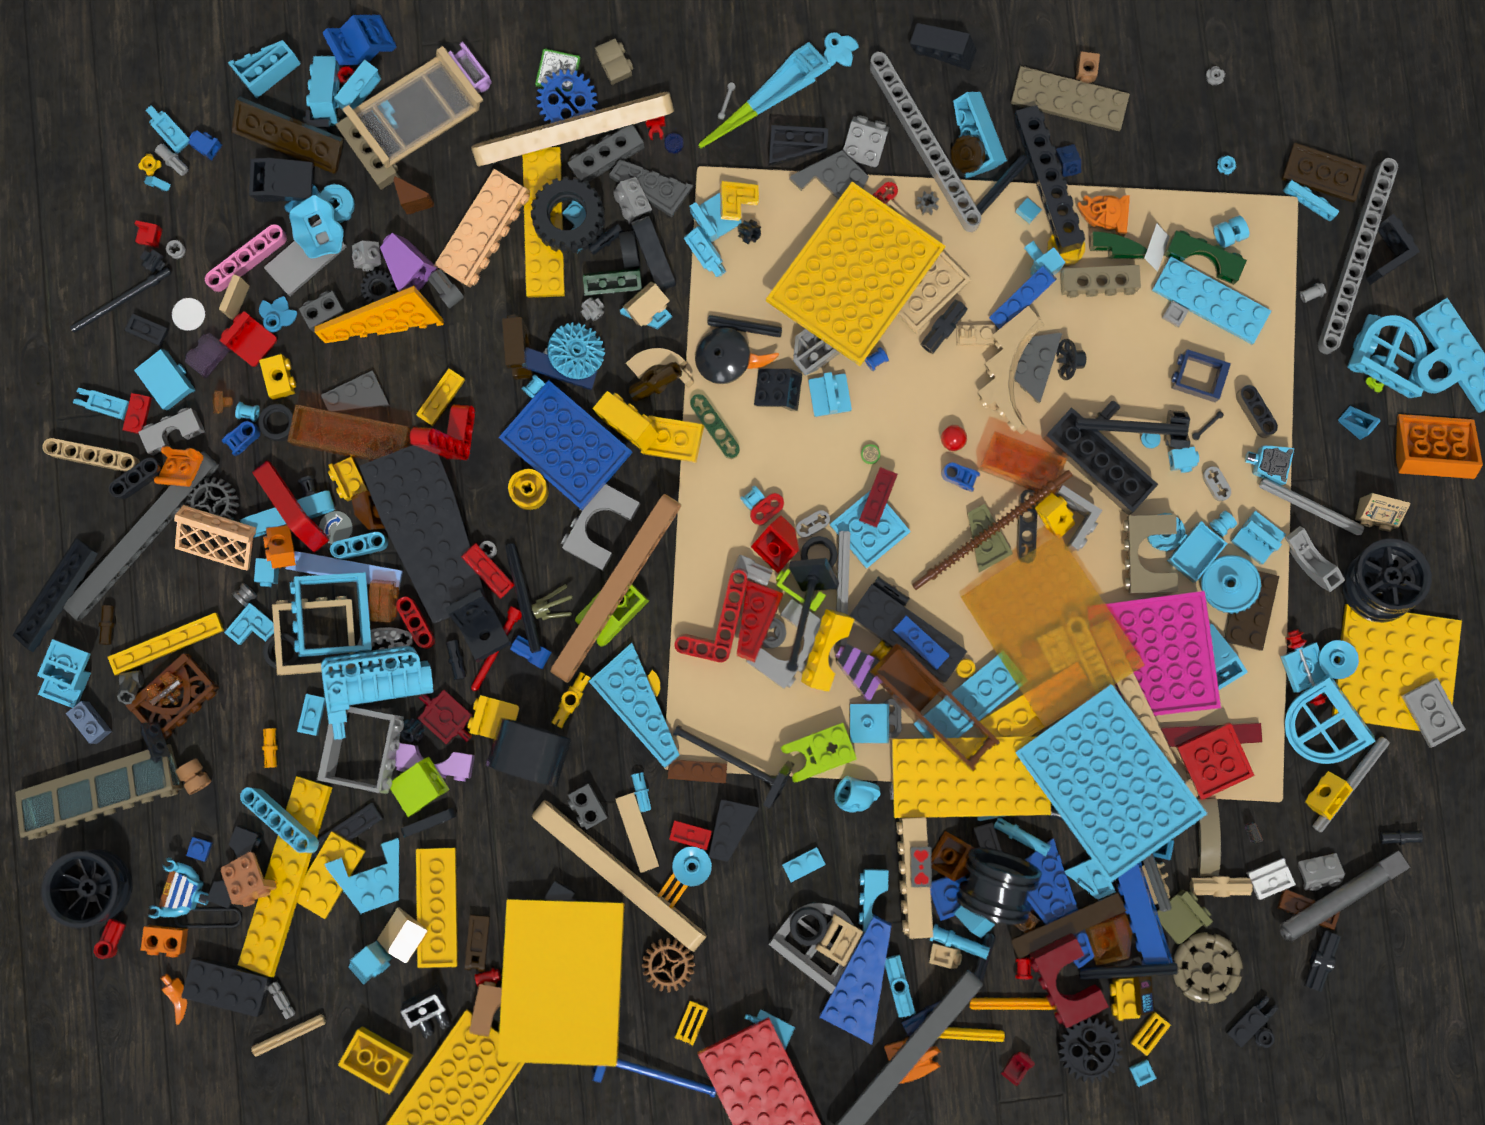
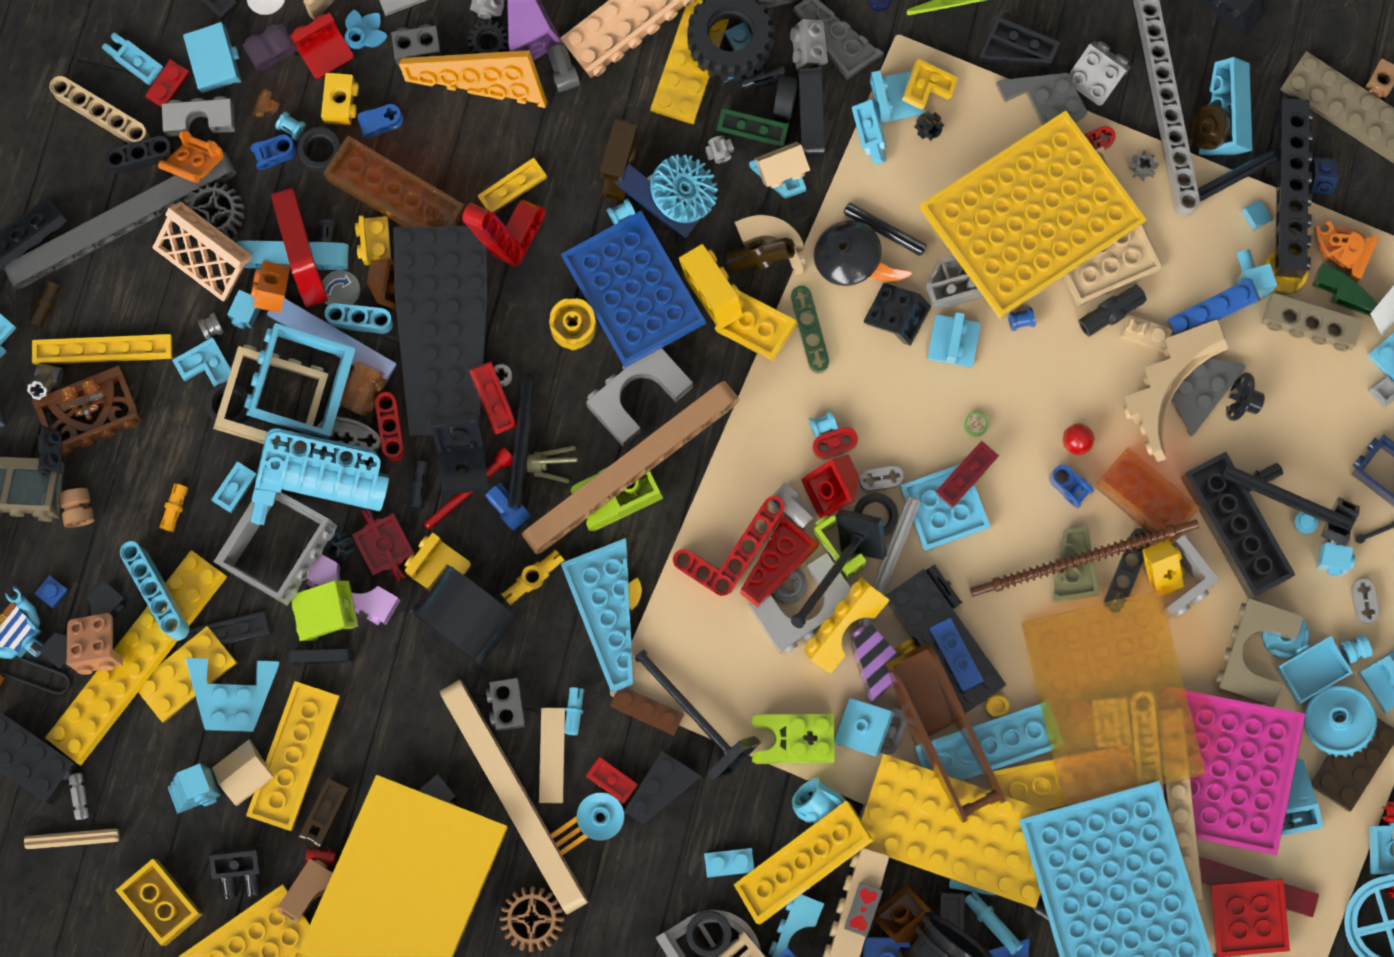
camera: 20 degrees right, 5 degrees down
dark grey wing [321,370,390,413] -> none
none -> blue piece [357,104,404,138]
none -> yellow plate [734,801,873,925]

